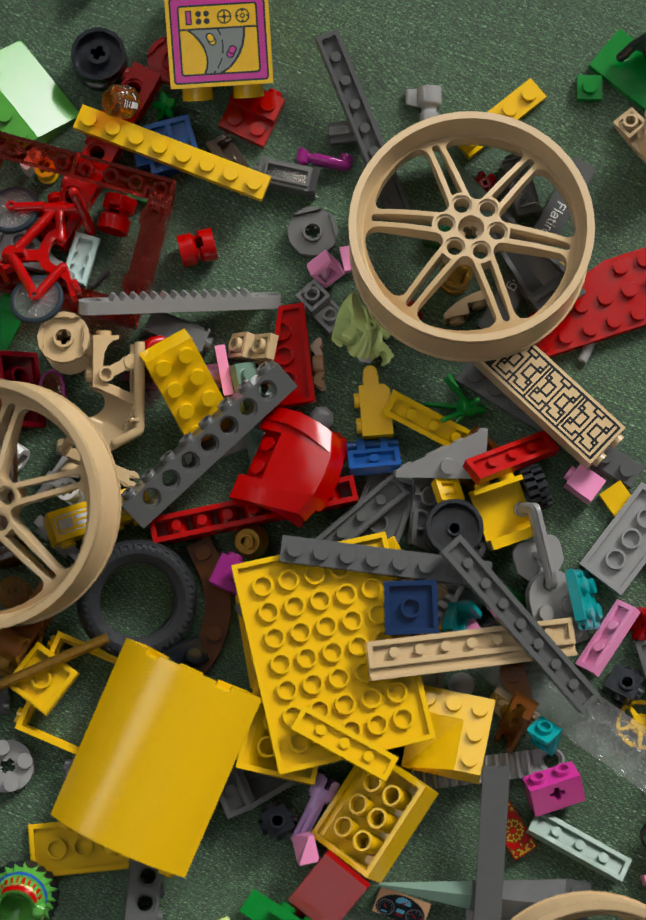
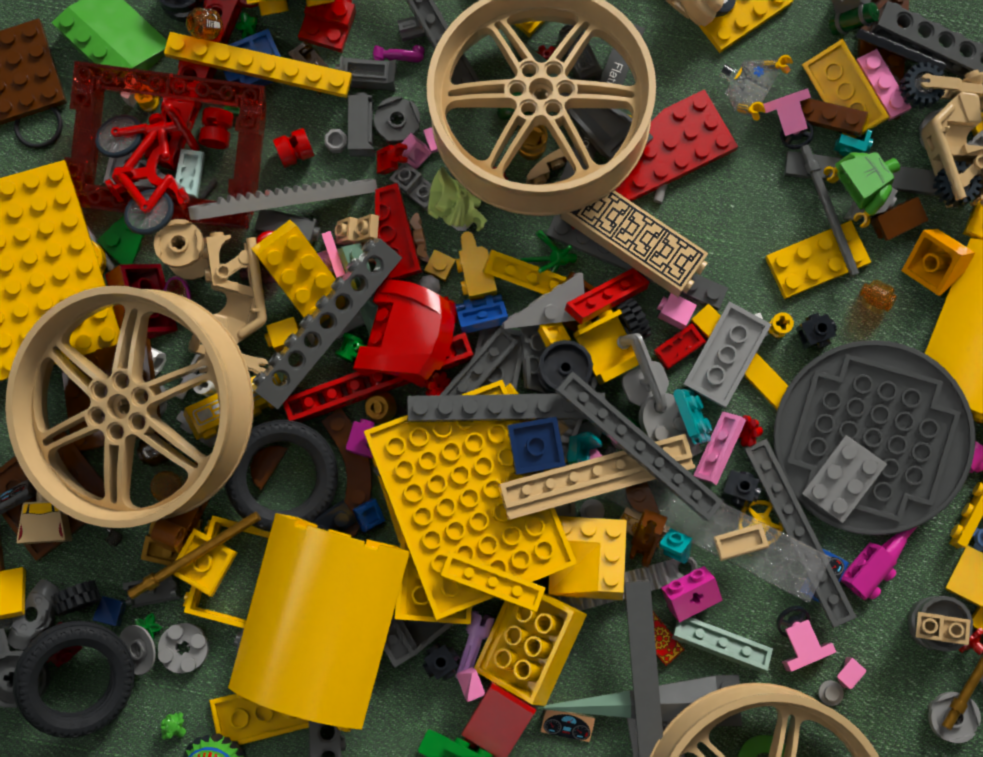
camera: 10 degrees left, 0 degrees up
none -> reddish brown plate [250,445,289,490]
none -> yellow brick [264,317,299,352]
none -> light grey tile [325,129,347,153]
none -> green piece [334,332,366,363]
none -> dark grey window [348,93,376,157]
none -> blue tile [353,499,386,532]
none -> red plate [377,143,408,175]
none -> yellow plate [424,249,455,282]
none -> red plant [425,371,451,396]
none -> red plate [653,323,706,370]
none -> tan tile [713,523,769,562]

